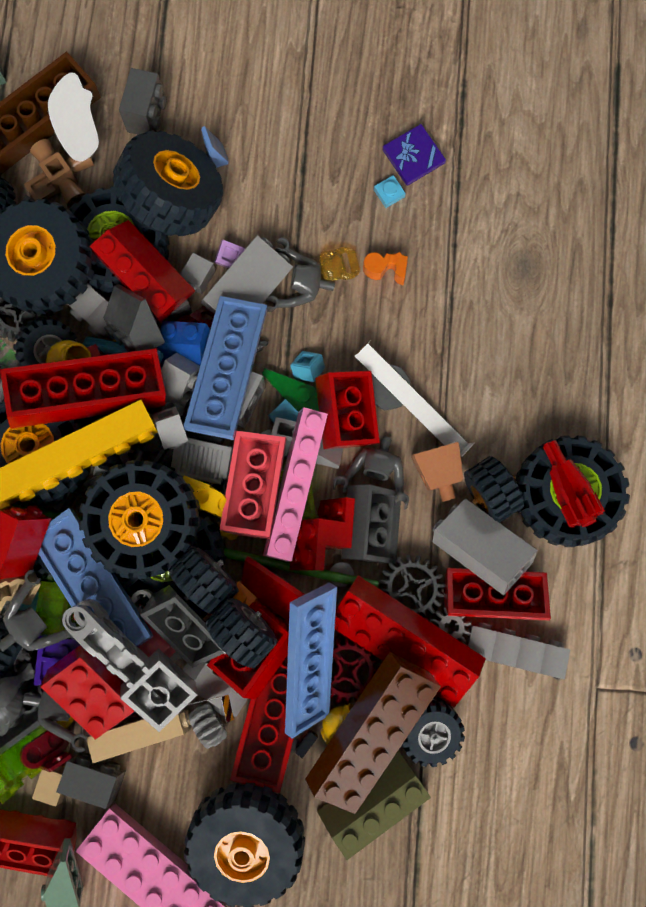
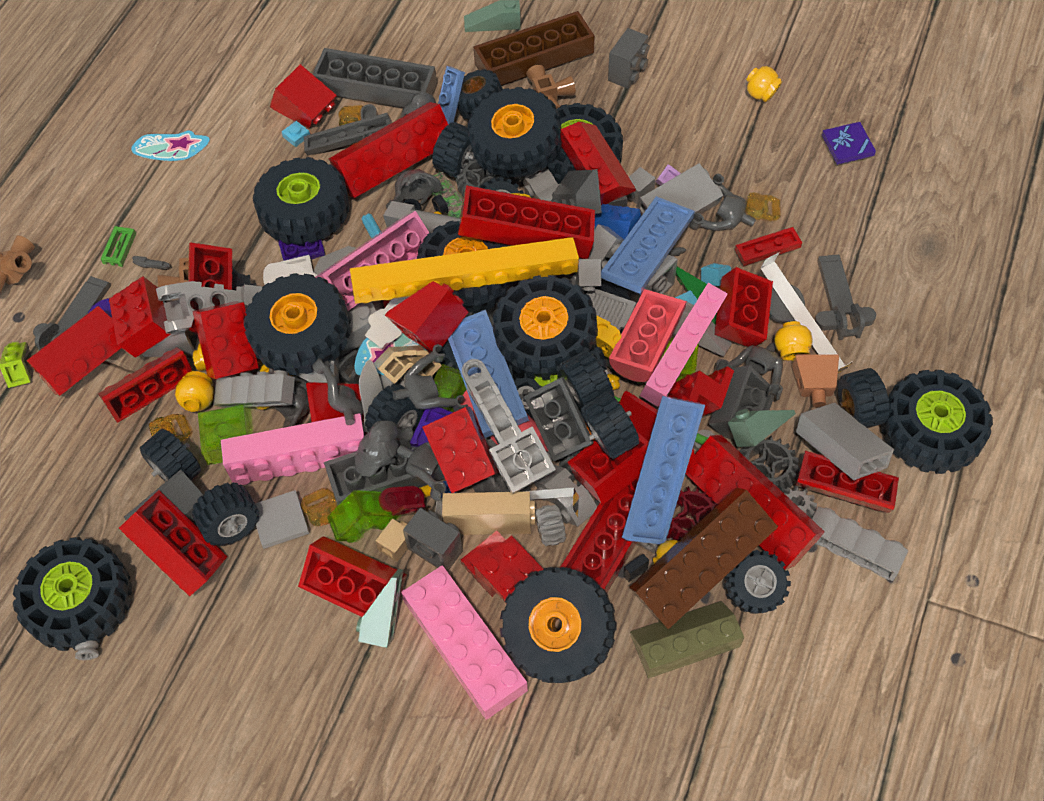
camera: 20 degrees right, 20 degrees down
white sticker [48,73,99,162] -> none
black wheel [113,131,223,236] -> none
medium blue slope [201,126,229,168] -> none
orange leg [363,252,408,285] -> none
medium azure plate [374,175,406,208] -> none
red piece [543,440,605,528] -> none
none -> red bracket [460,531,544,604]
none -> sand green slope [728,409,796,447]
none -> red plate [735,227,802,266]
none -> yellow piece [746,66,783,102]
none -> yellow piece [774,321,813,361]
none -> dark grey piece [815,254,876,340]

